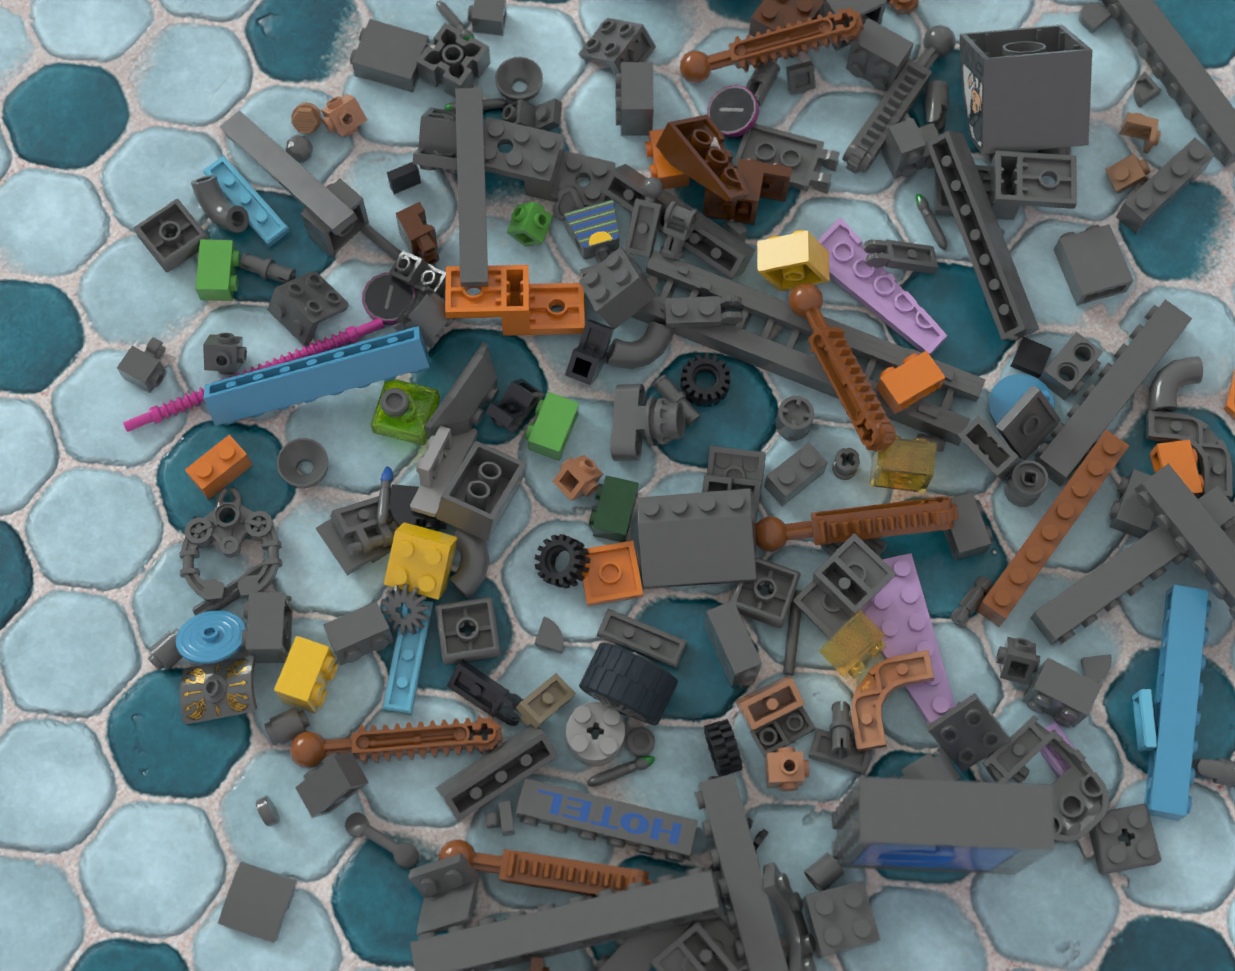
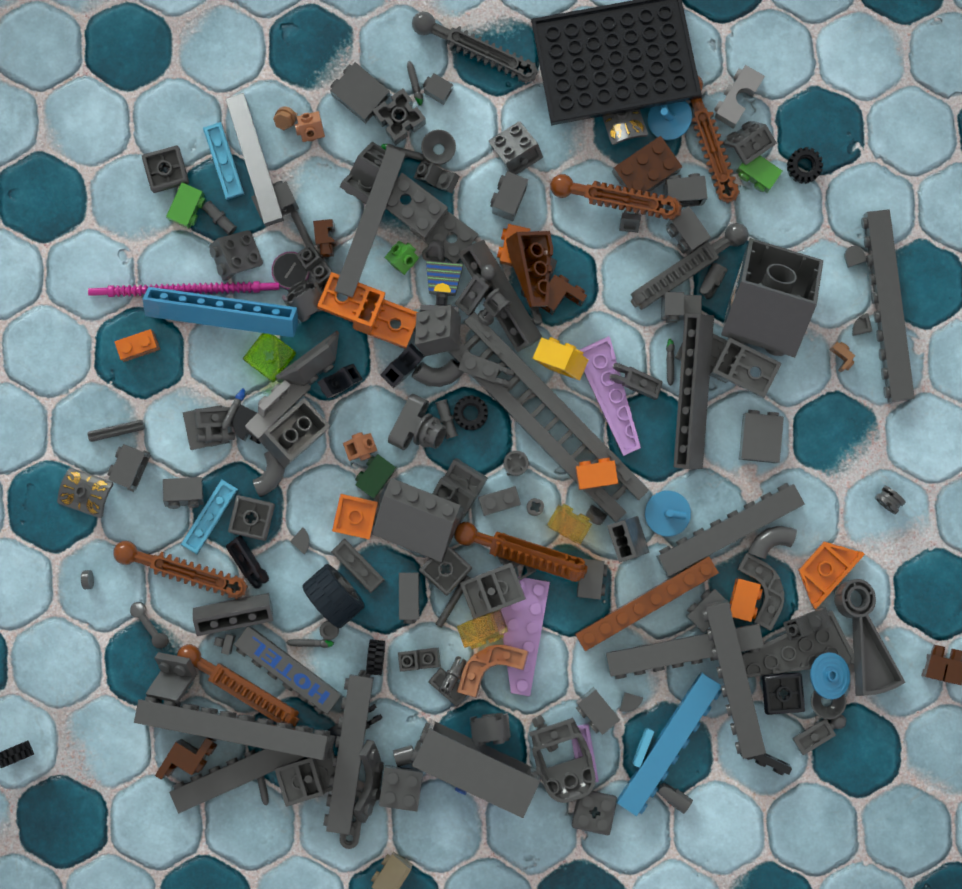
camera: 20 degrees right, 15 degrees up
dark grey brick [117,337,166,393] -> none
dark grey brick [148,628,183,671] -> none
dark azure shield [176,611,246,664] -> none
dark grey piece [179,487,283,602] -> none
dark grey cylinder [191,175,249,233] -> none
dark grey brick [203,333,247,375] -> none
dark grey slope [218,861,298,943] -> none
dark grey brick [264,707,310,746] -> none
yellow brick [274,636,338,714] -> none
dark grey piece [277,438,329,488] -> none
dark grey tile [286,135,313,162] -> none
dark grey brick [295,752,369,818] -> none
dark grey tile [380,388,409,418] -> none
dark grey gear [381,584,430,636] -> none
yellow brick [384,522,458,600] -> none
black piece [387,162,421,194] -> none
dark tan plate [516,673,576,729] -> none
bright green brick [525,392,579,461] -> none
black tyre [535,534,590,589] -> none
light grey brick [566,702,625,767] -> none
black tile [707,85,759,138] -> none
dark grey tile [733,124,839,194] -> none
nougat brick [735,676,805,730] -> none
dark grey hinge [746,60,780,106] -> none
nougat brick [765,747,809,791] -> none
dark orange gear [788,283,896,452] -> none
dark grey plate [927,693,1011,773] -> none
dark grey axle [950,576,993,626] -> none
dark grey plate [995,385,1061,461] -> none
dark grey brick [996,637,1040,685] -> none
dark grey wheel [1004,460,1048,507] -> none
black piece [1010,337,1052,378] -> none
dark grey brick [1039,332,1103,400] -> none
medium nougat bracket [1105,154,1151,194] -> none
dark grey brick [1116,138,1215,235] -> none

